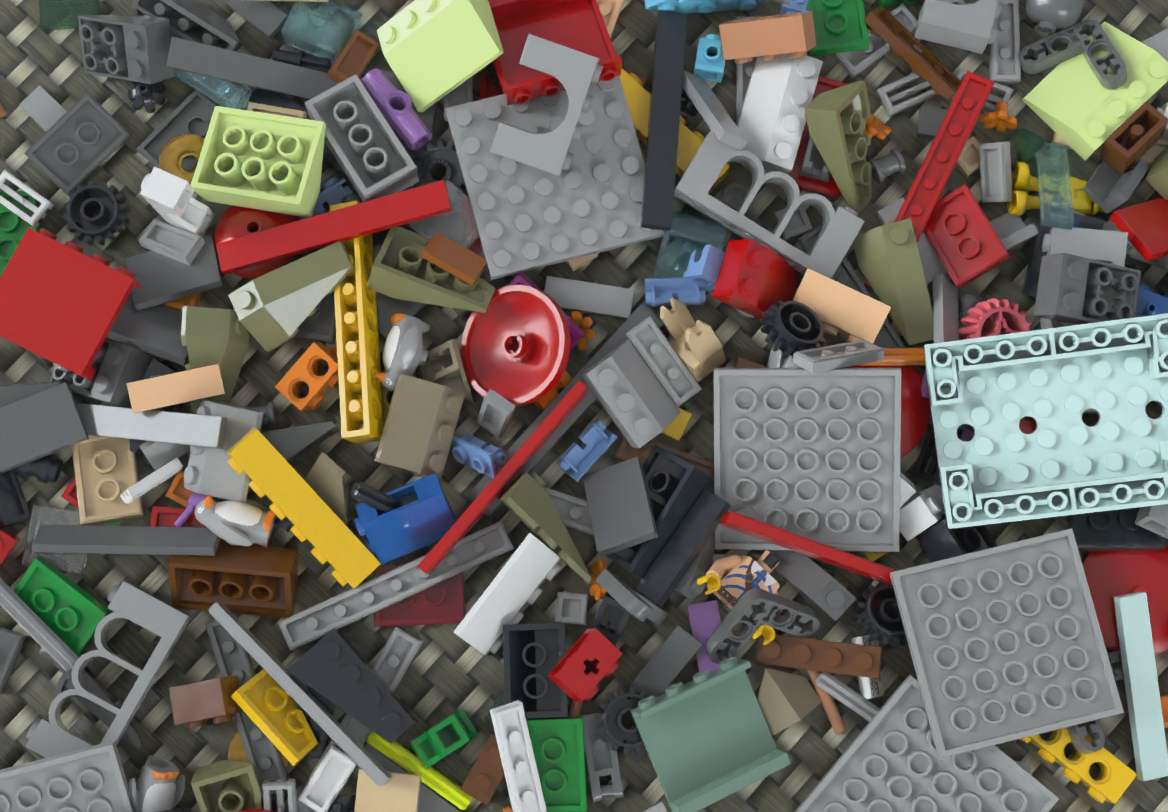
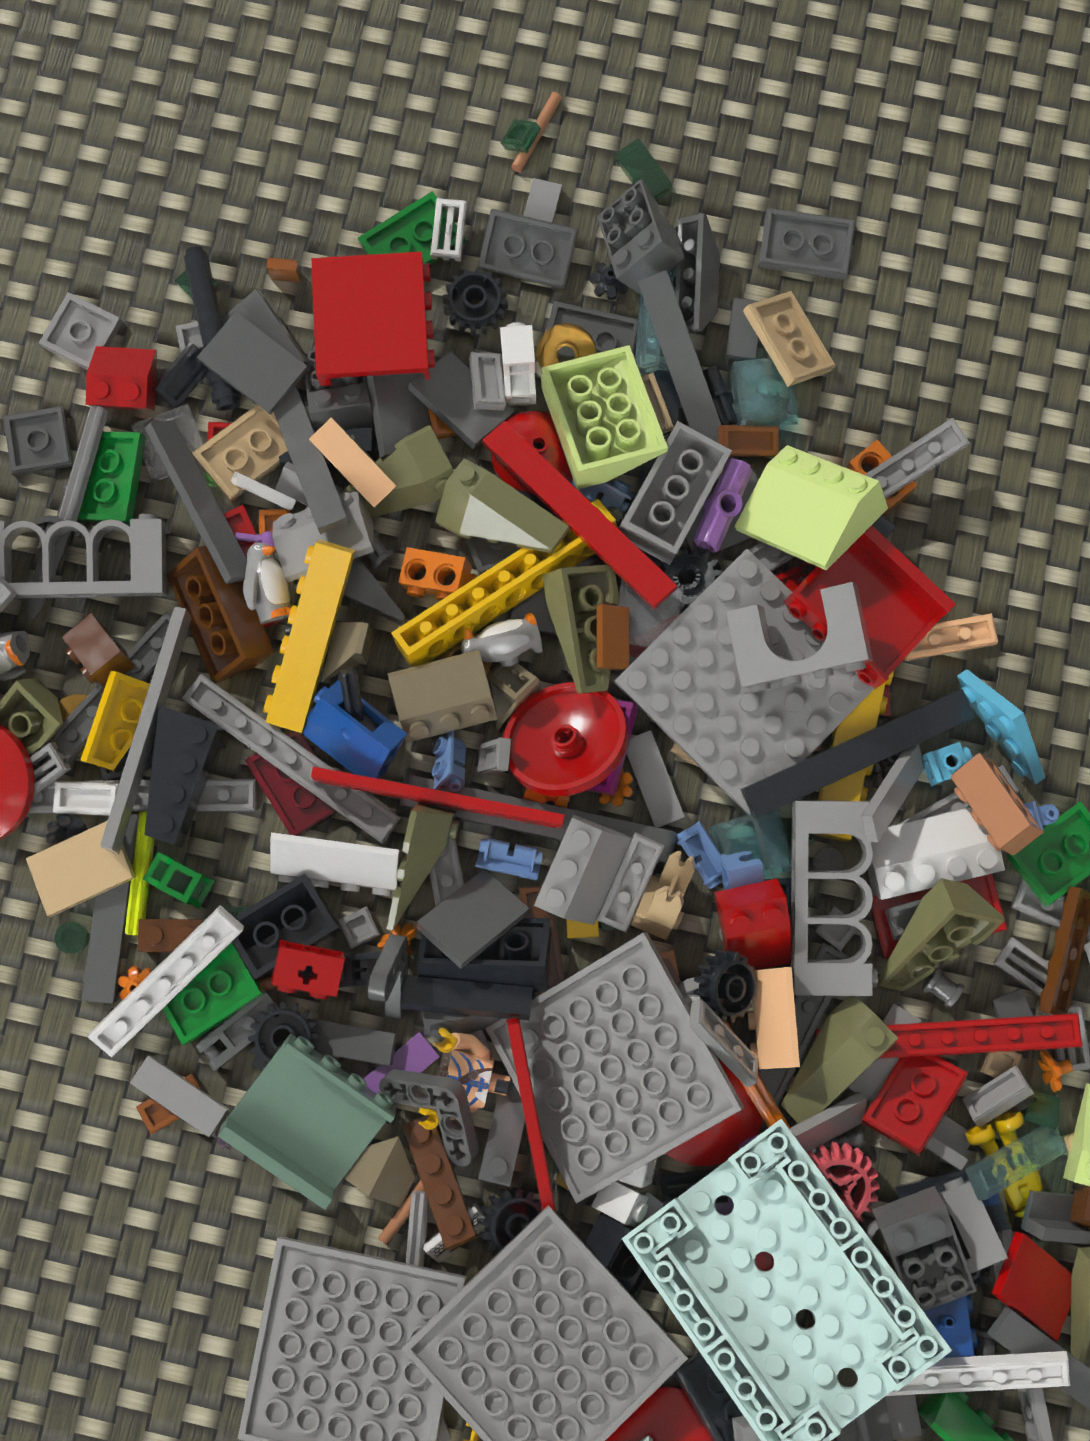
camera: 60 degrees right, 0 degrees up
orange plant [865,112,892,139] -> none

